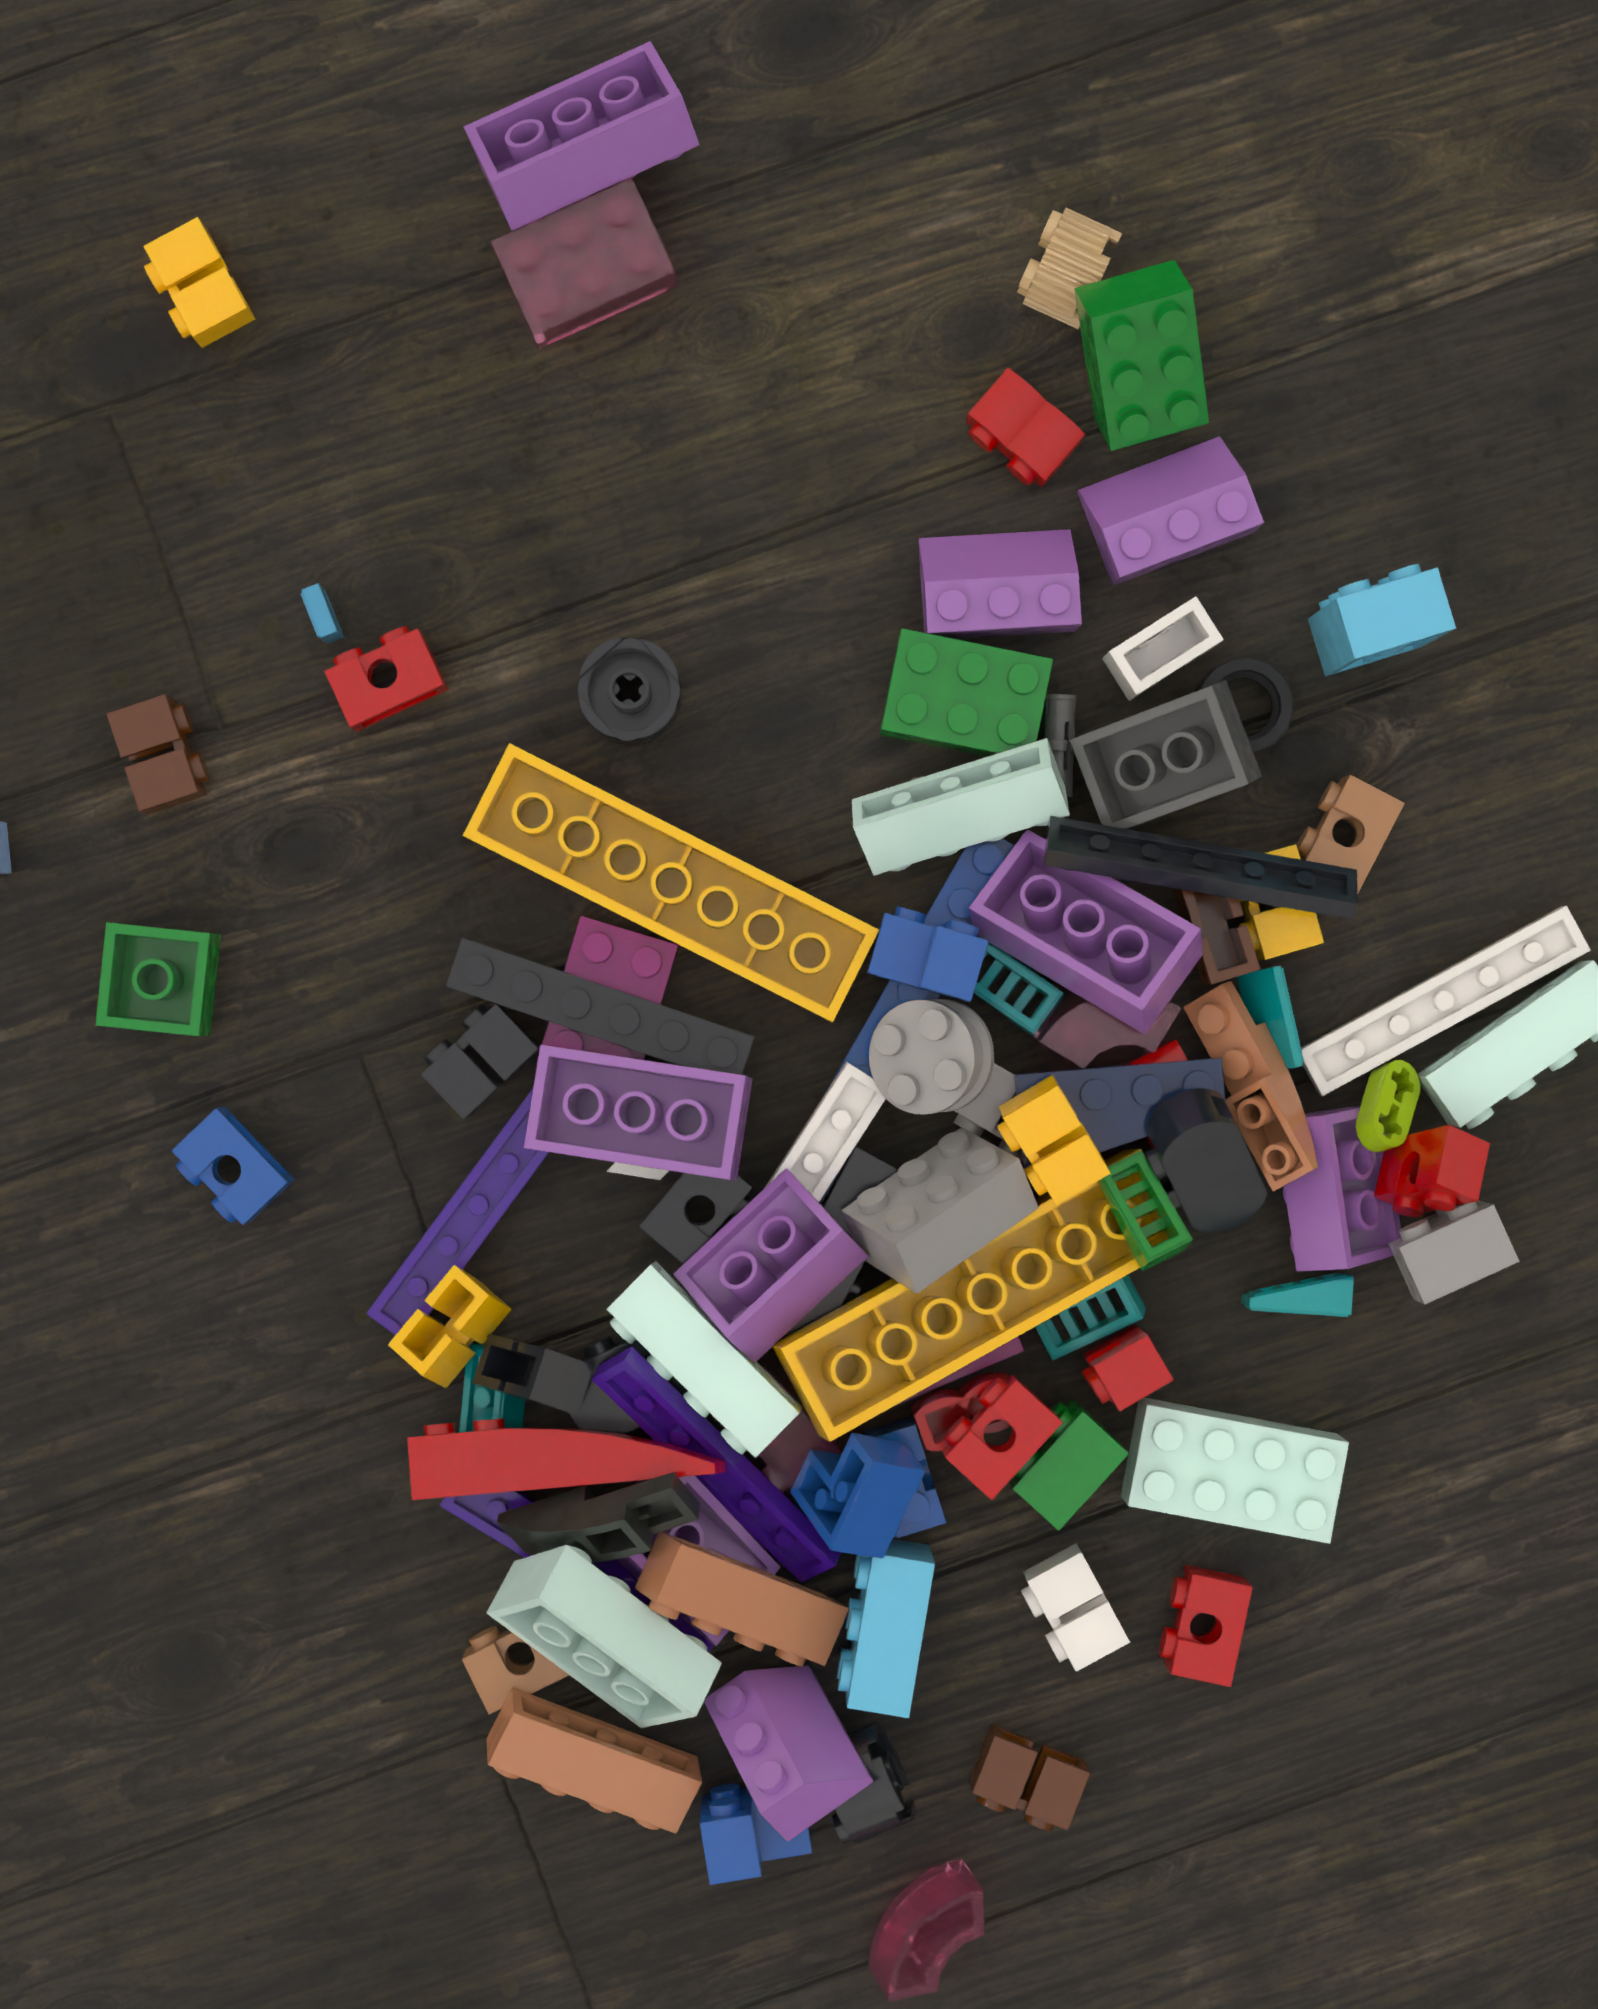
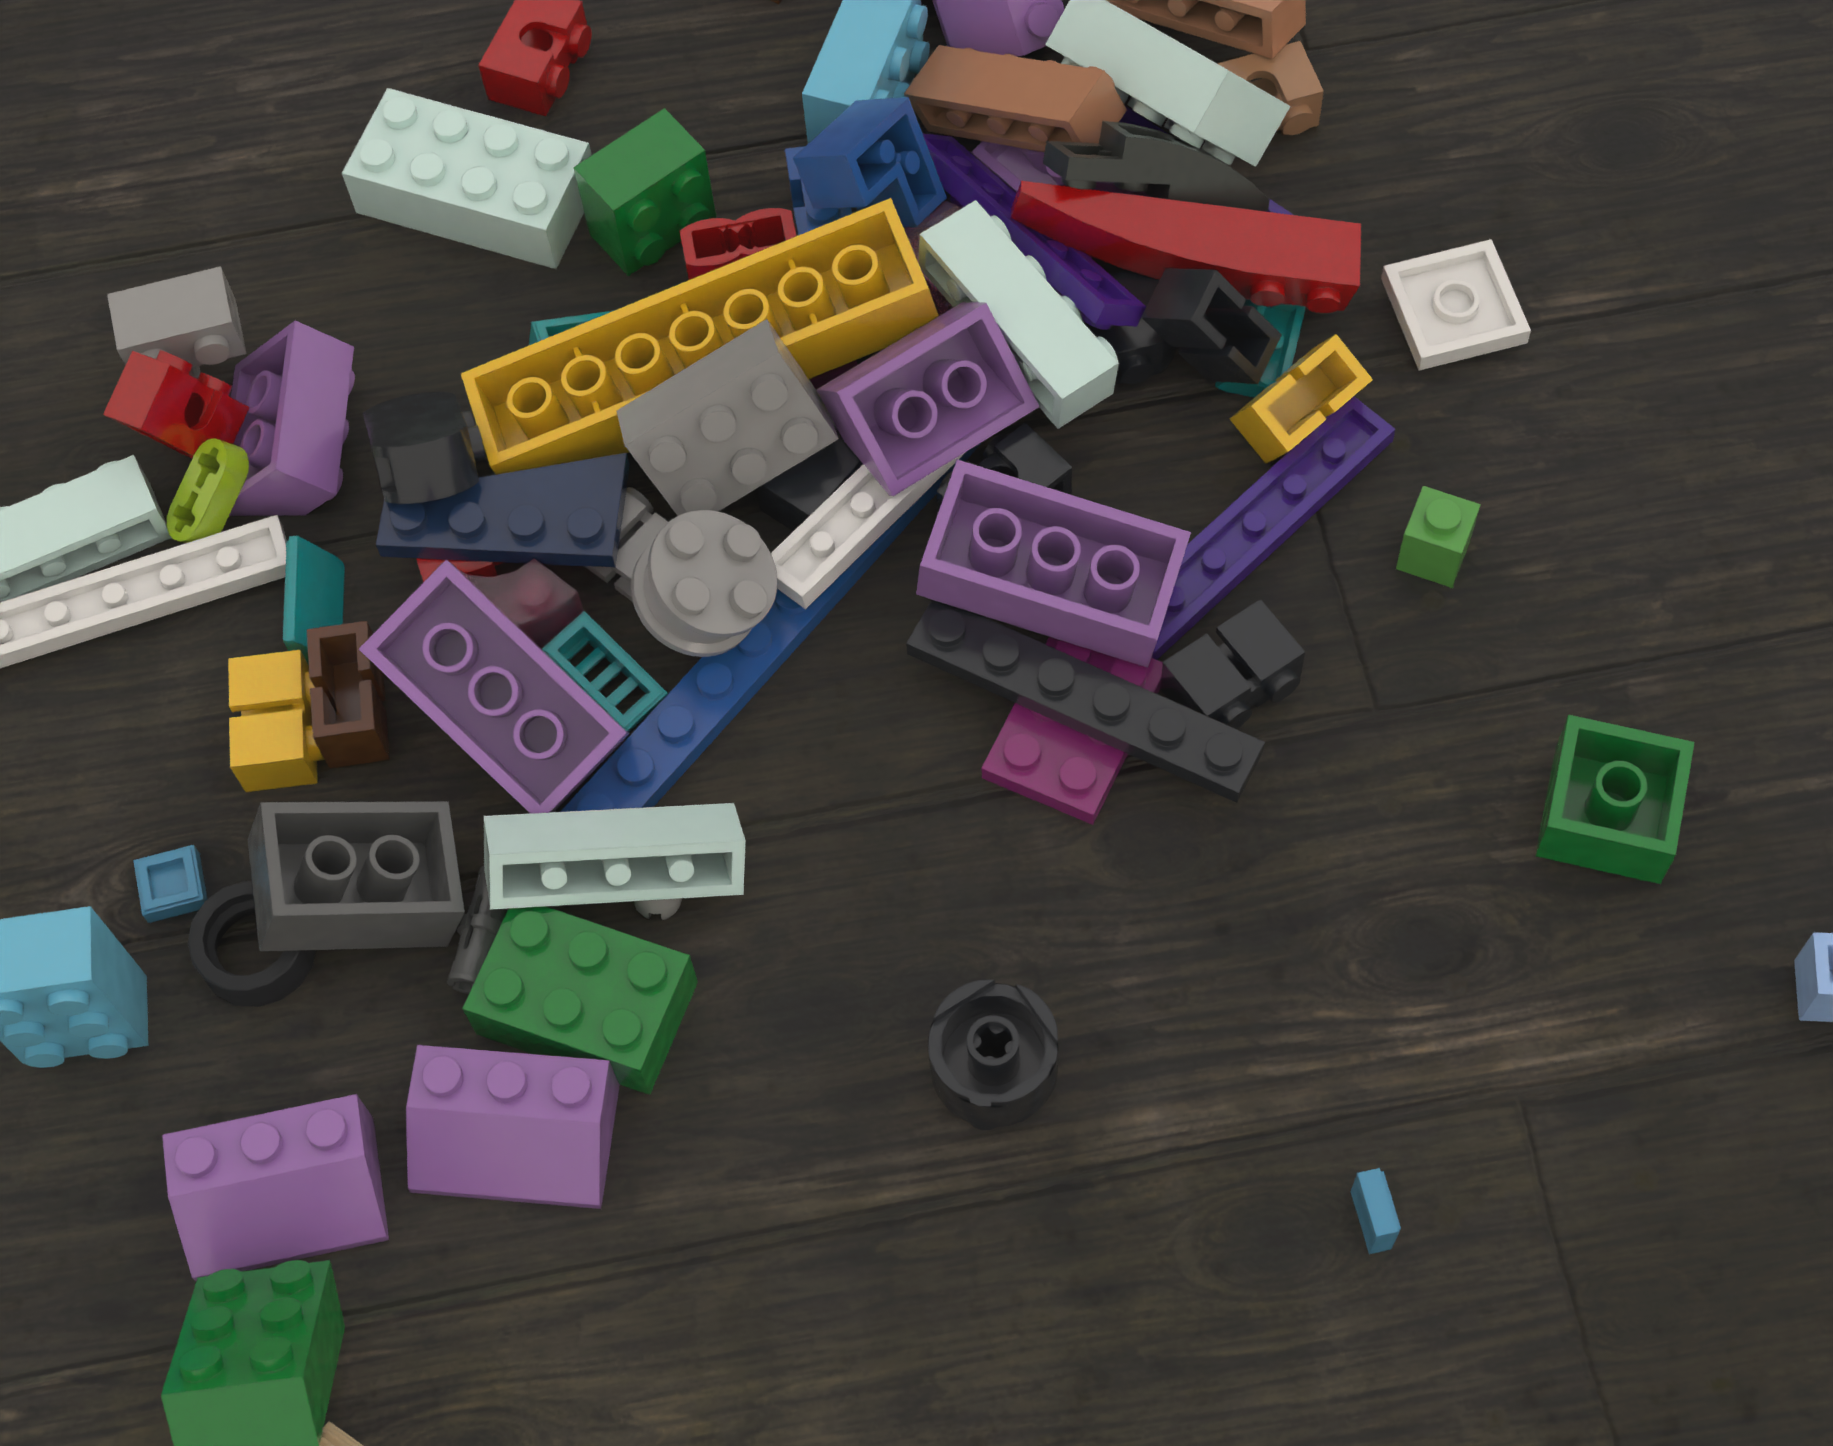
camera: 165 degrees left, 25 degrees down
reddish brown piece [106,694,210,815] -> none
blue brick [172,1106,295,1225] -> none
red brick [324,626,449,732] -> none
yellow brick [463,743,879,1022] -> none
blue brick [866,906,988,1002] -> none
red brick [942,1374,1063,1500] -> none
red brick [966,368,1085,488] -> none
yellow piece [997,1075,1111,1205] -> none
white piece [1021,1543,1130,1672] -> none
black plate [1044,816,1358,919] -> none
red brick [1081,1324,1173,1411] -> none
green slope [1098,1150,1193,1271] -> none
white brick [1102,596,1224,701] -> none
nougat slope [1183,981,1318,1191] -> none
teal slope [1241,1272,1354,1317] -> none
medium nougat brick [1297,775,1405,893] -> none
none -> dark azure tile [133,845,207,923]
none -> white plate [1381,239,1531,370]
none -> bright green brick [1396,486,1481,588]

